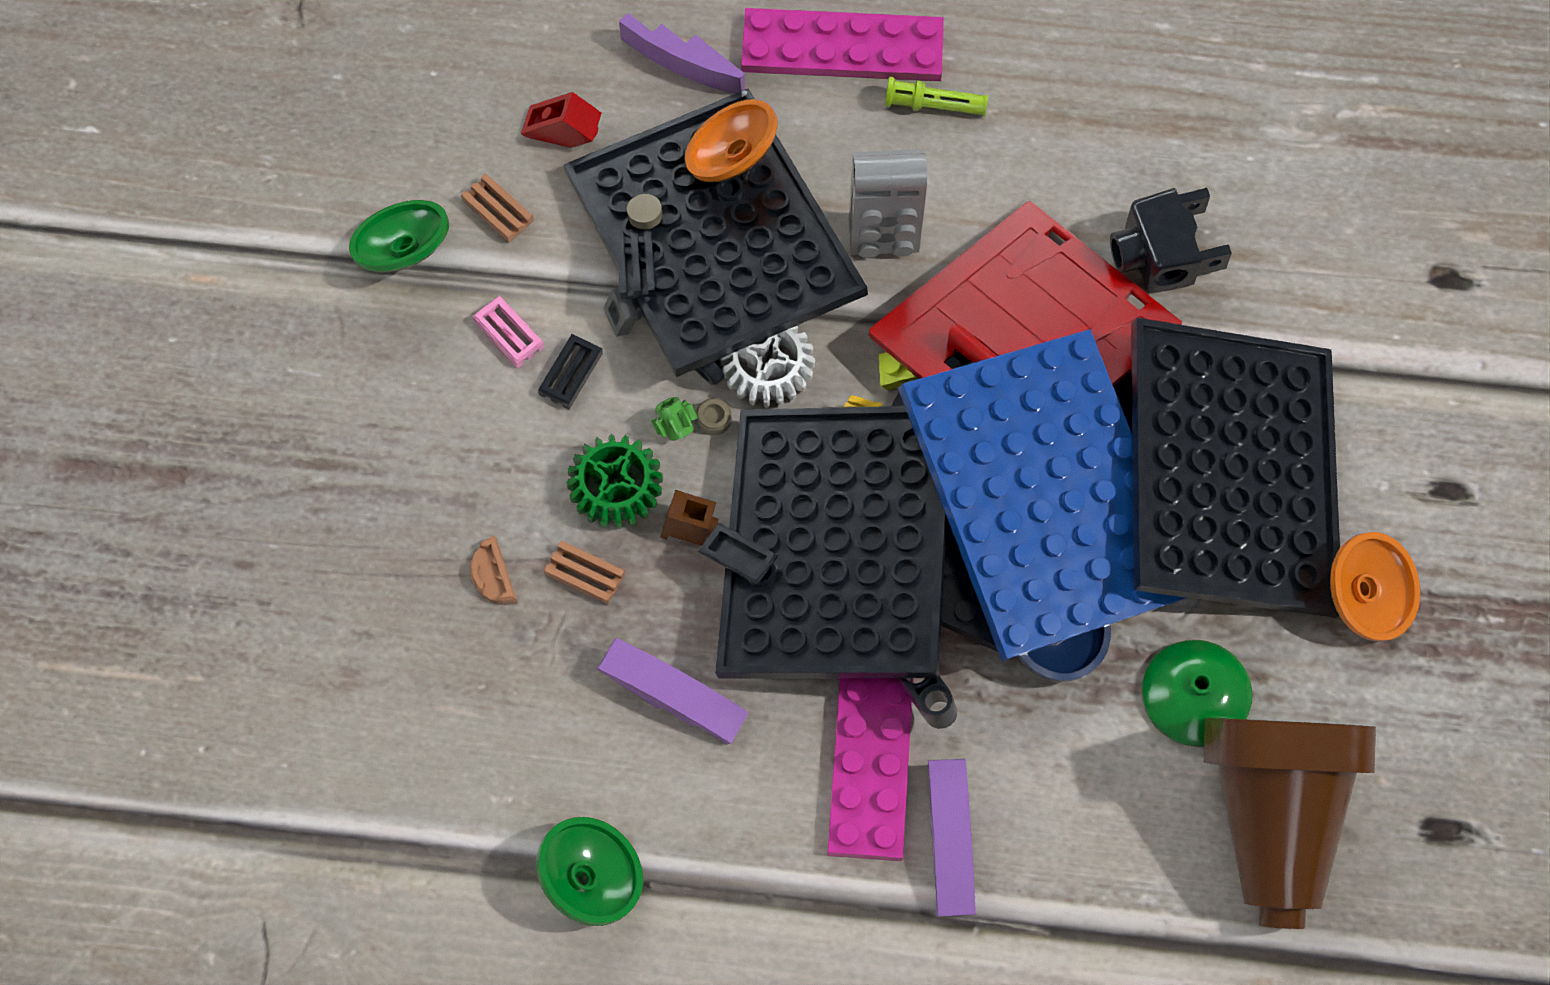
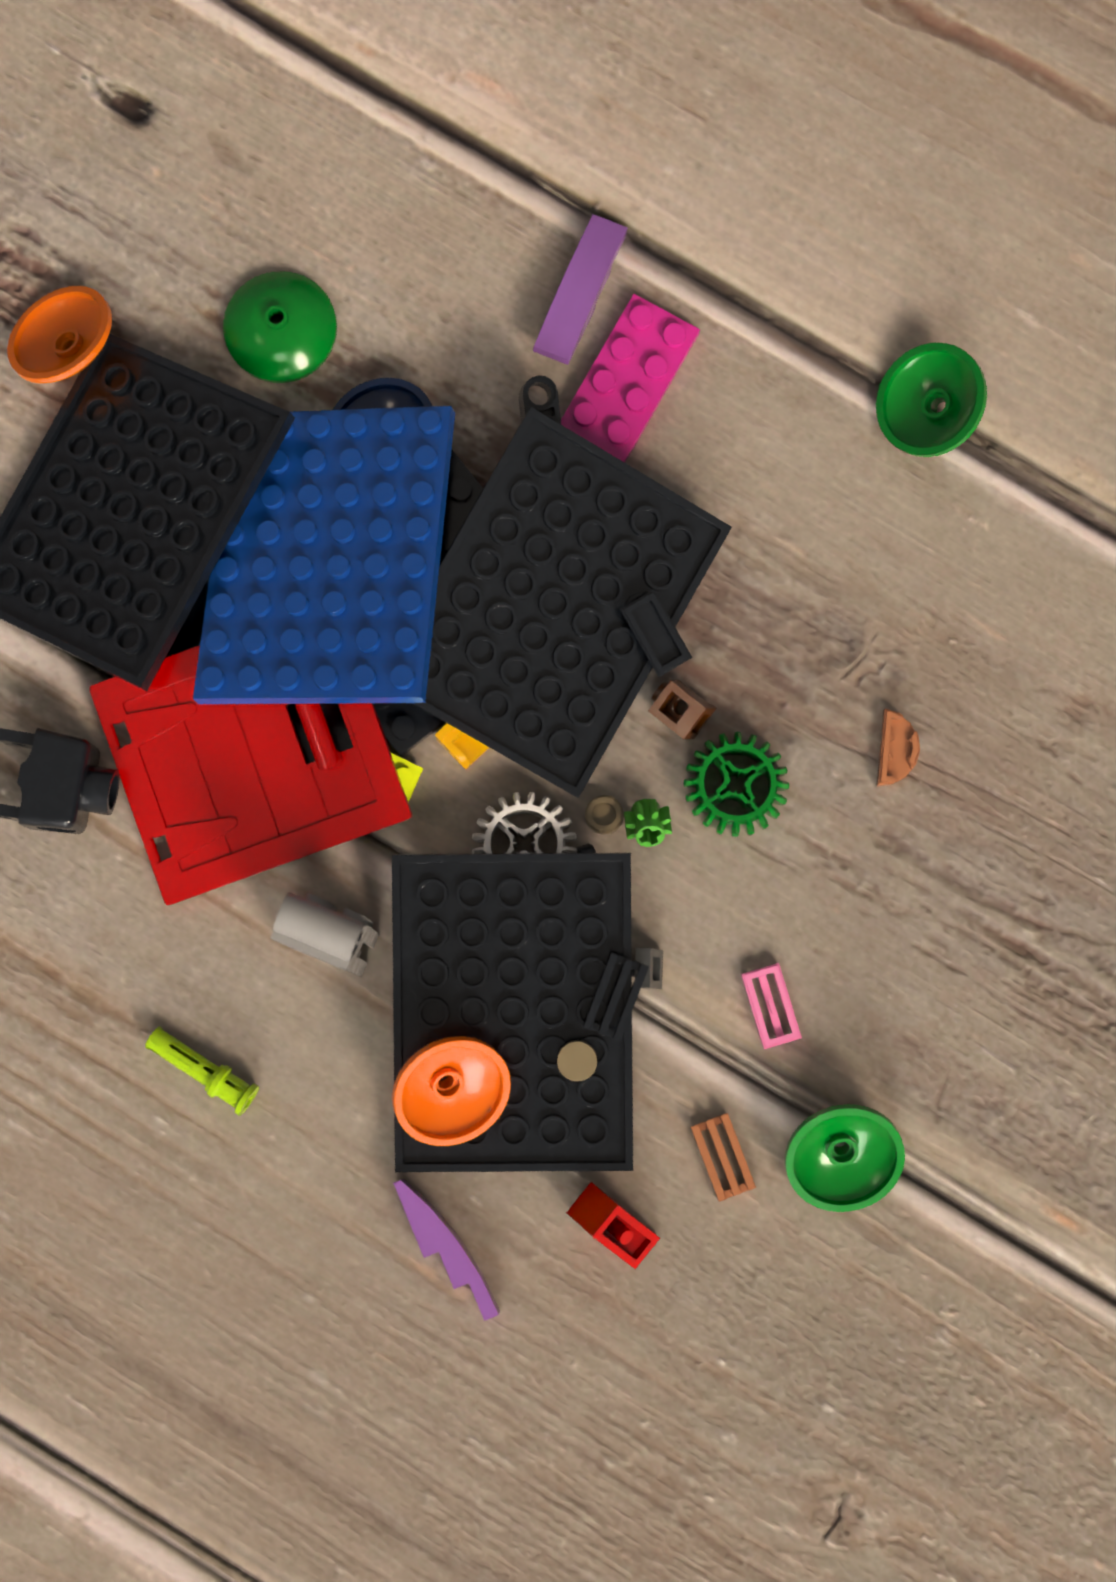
camera: 150 degrees left, 15 degrees up
black tile [538,334,603,410] -> none
nougat tile [544,540,625,605] -> none
medium lavender slope [597,638,749,745] -> none
dark pink plate [741,8,944,81] -> none
reddish brown cone [1203,718,1376,929] -> none

